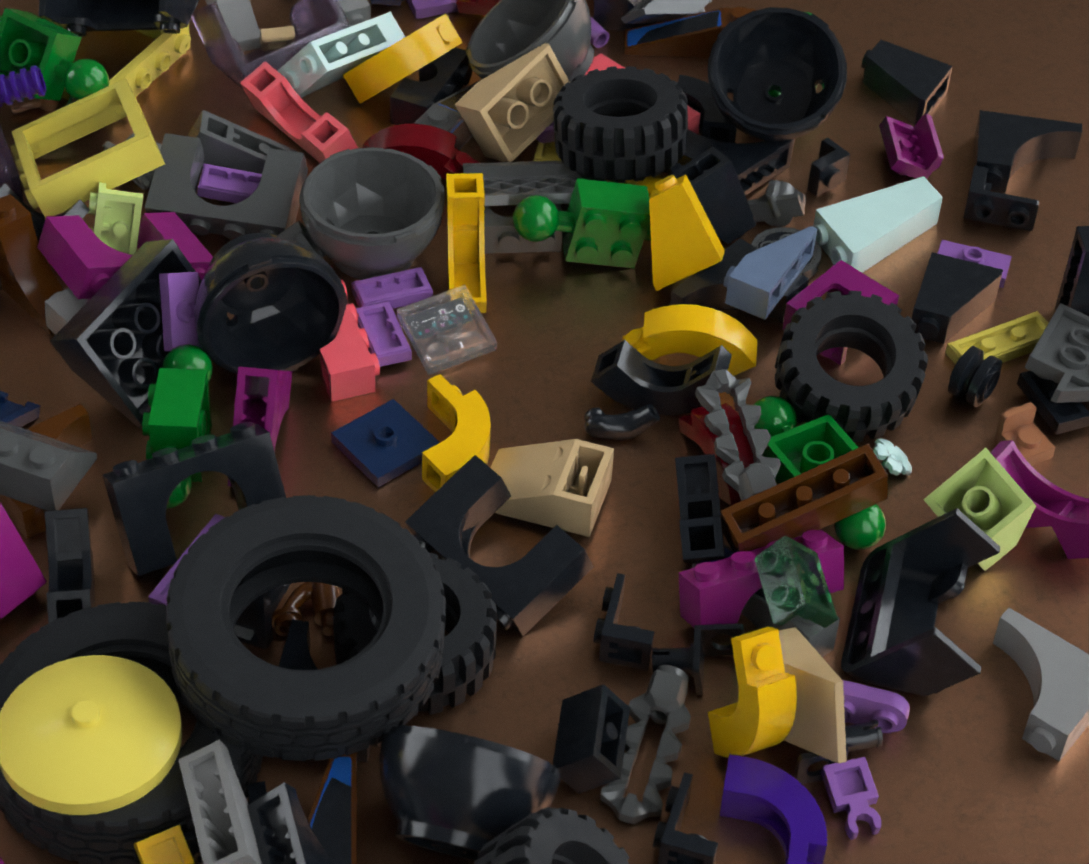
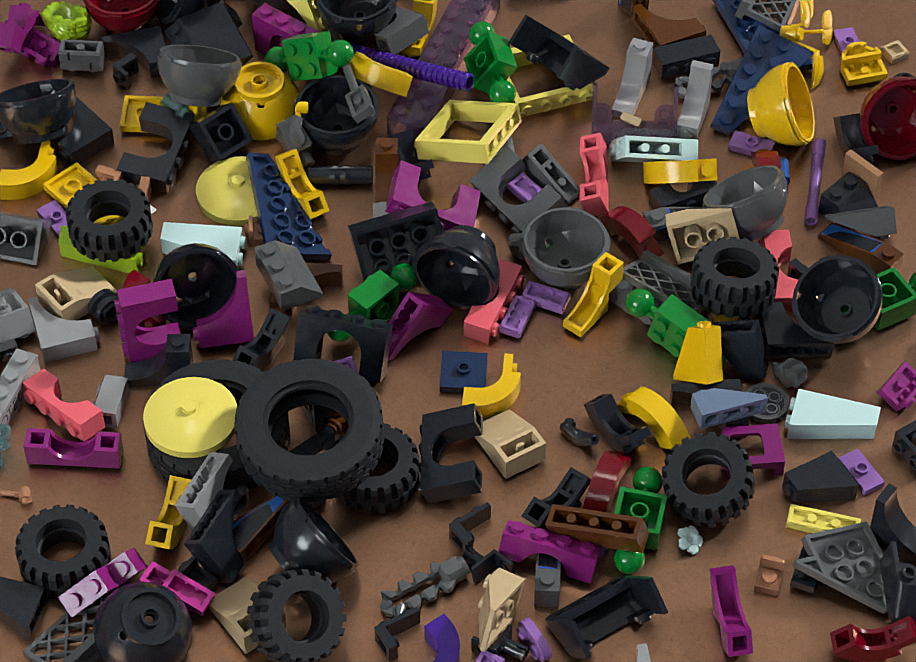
camera: 45 degrees right, 5 degrees up
yellowish green bracket [88,182,143,255] -> none
medium lavender plate [159,272,202,351] -> none
clear plate [397,285,497,376] -> none
black brick [552,684,630,794] -> none
dark grey sword [695,369,781,501] -> none
yellow arch [708,626,797,758] -> none
clear green bracket [755,535,838,628] -> none
black bracket [807,138,851,197] -> none
yellowish green slope [923,448,1036,571] -> none
black wheel [948,346,1002,407] -> none

